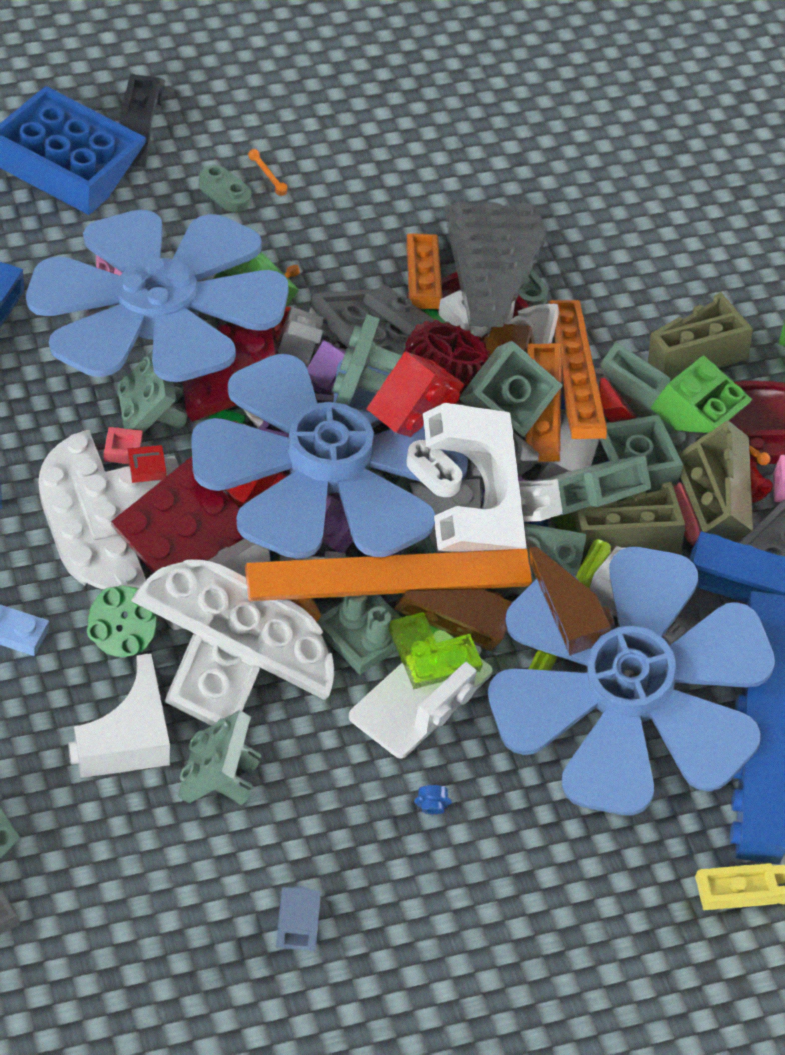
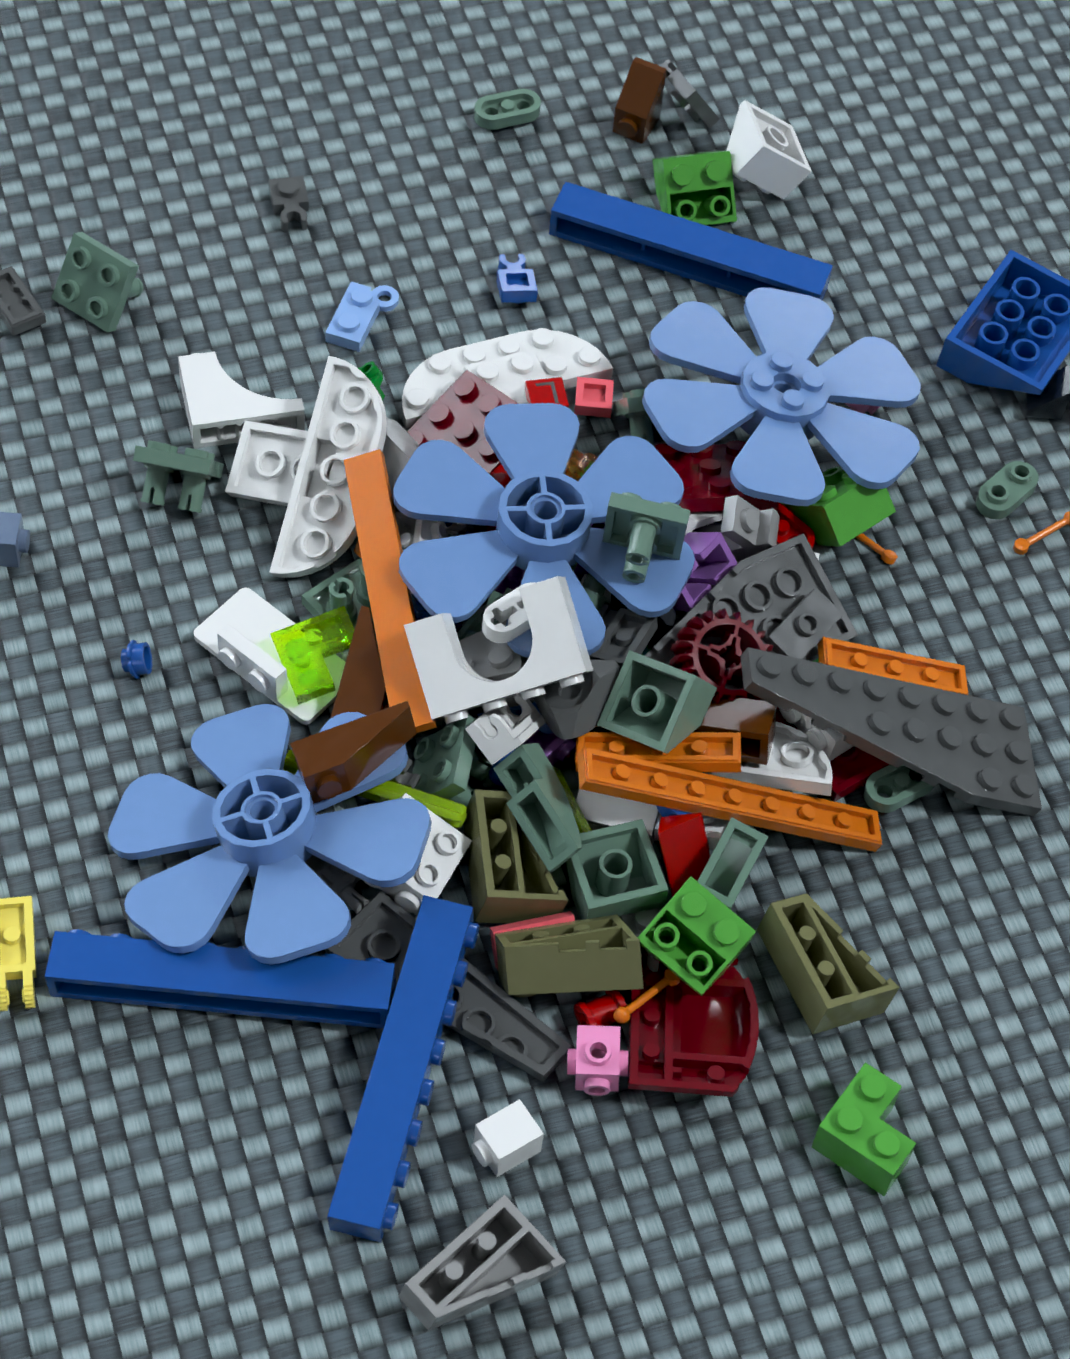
camera: 90 degrees right, 5 degrees up
brick [366,351,464,437] -> none

